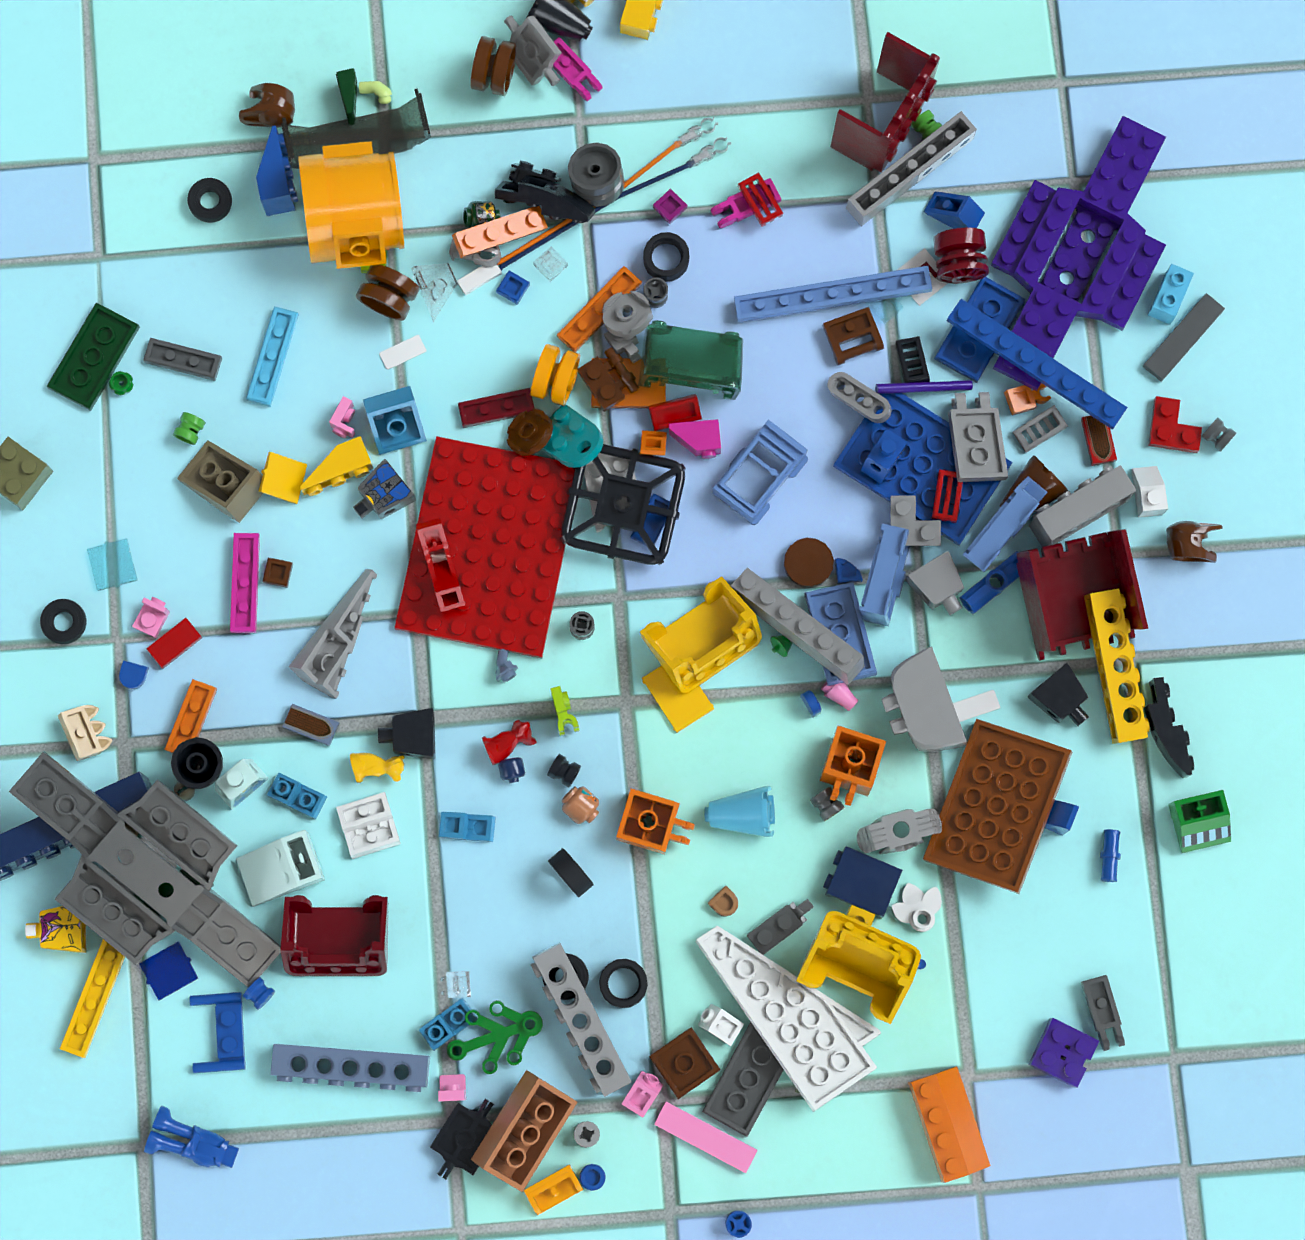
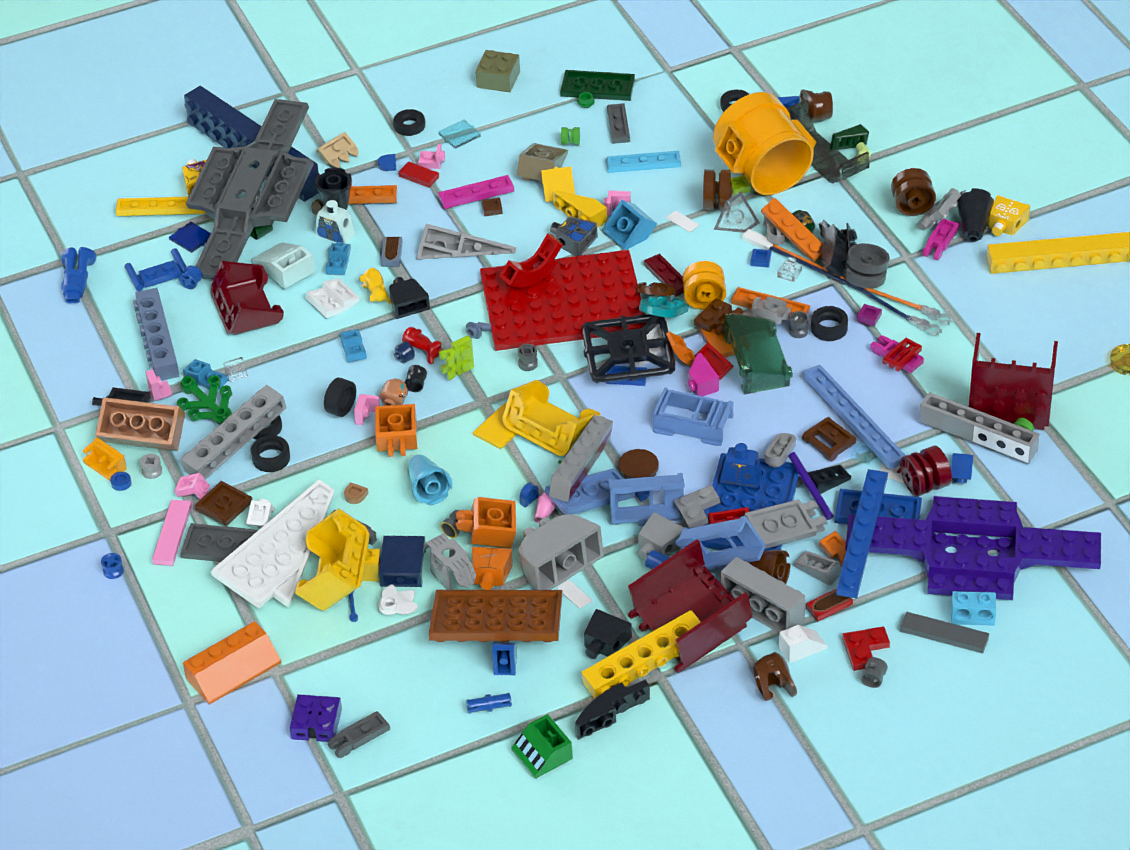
camera: 75 degrees right, 35 degrees down
none -> bright pink bracket [354,394,380,425]
none -> orange torso [472,547,513,590]

